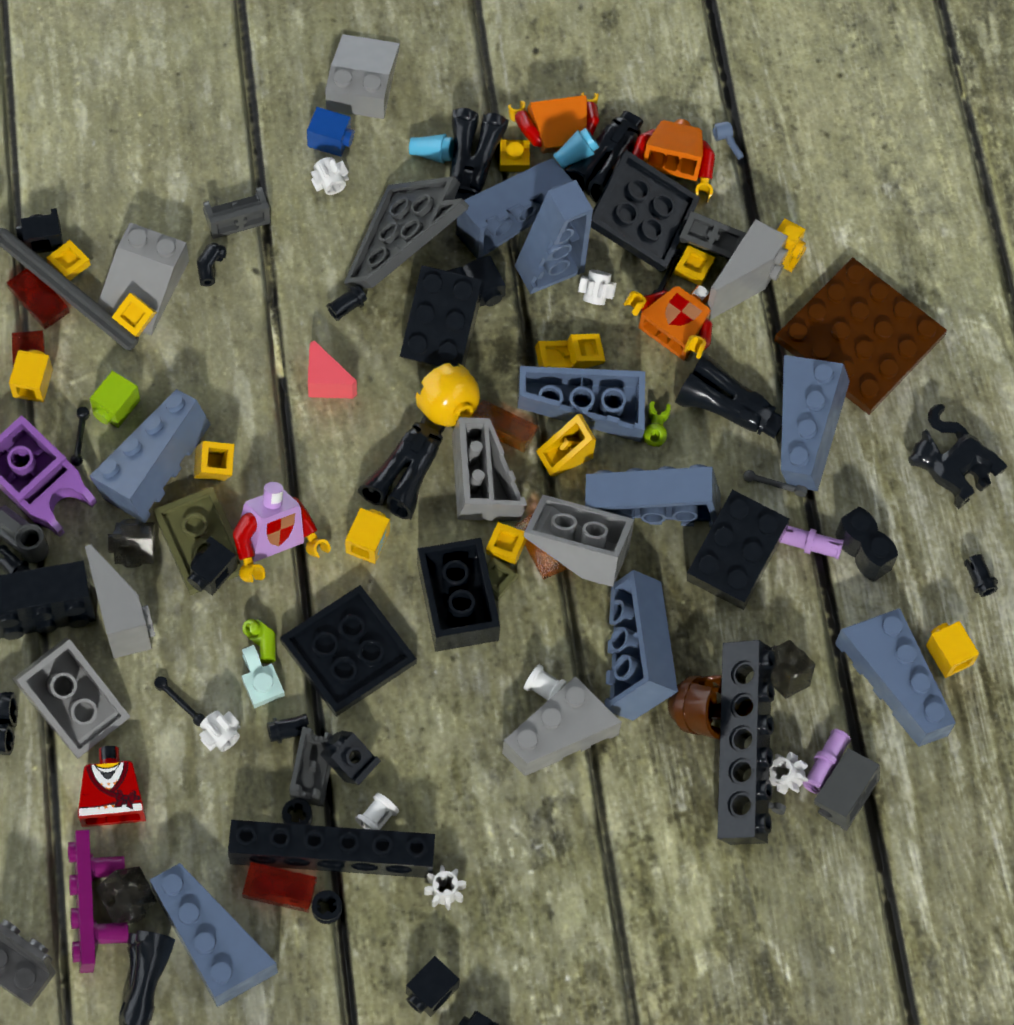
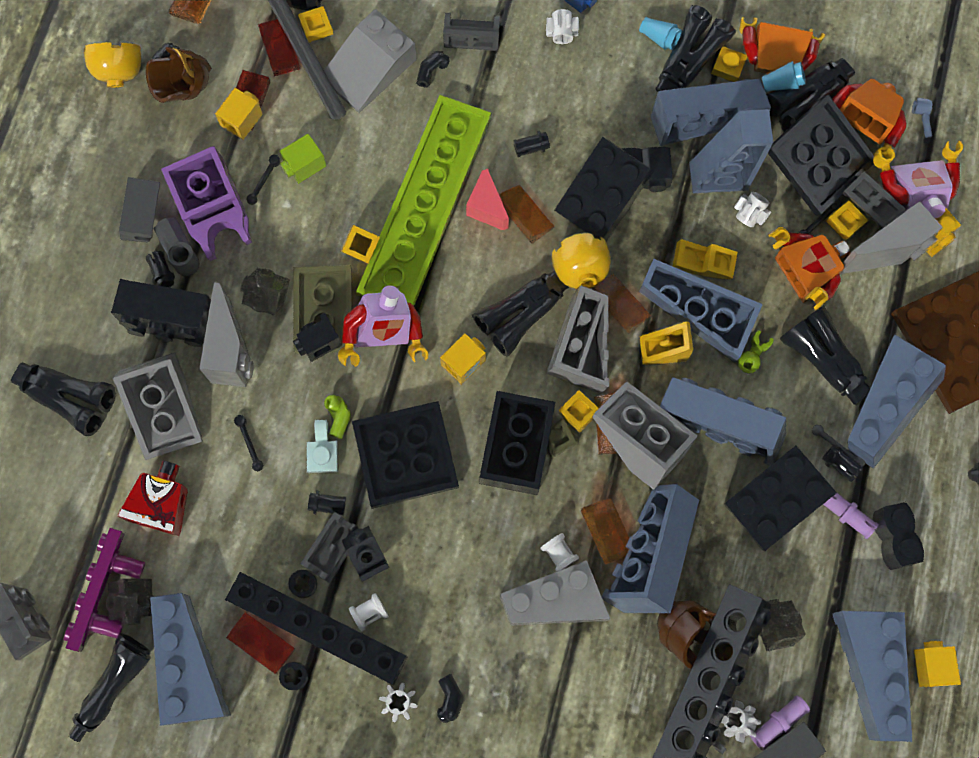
camera: 25 degrees right, 10 degrees up
sand blue wedge [90,389,211,523] -> none
yellow plate [112,293,157,337] -> none
white gear [199,710,240,752] -> none
dark grey wing [344,176,469,289] -> none
none -> lime plate [356,94,491,306]
none -> black arm [437,674,464,723]
none -> clear orange slope [499,185,554,244]
none -> clear orange slope [581,498,629,565]
none -> black pin [822,445,863,482]
none -> torso [873,141,963,218]

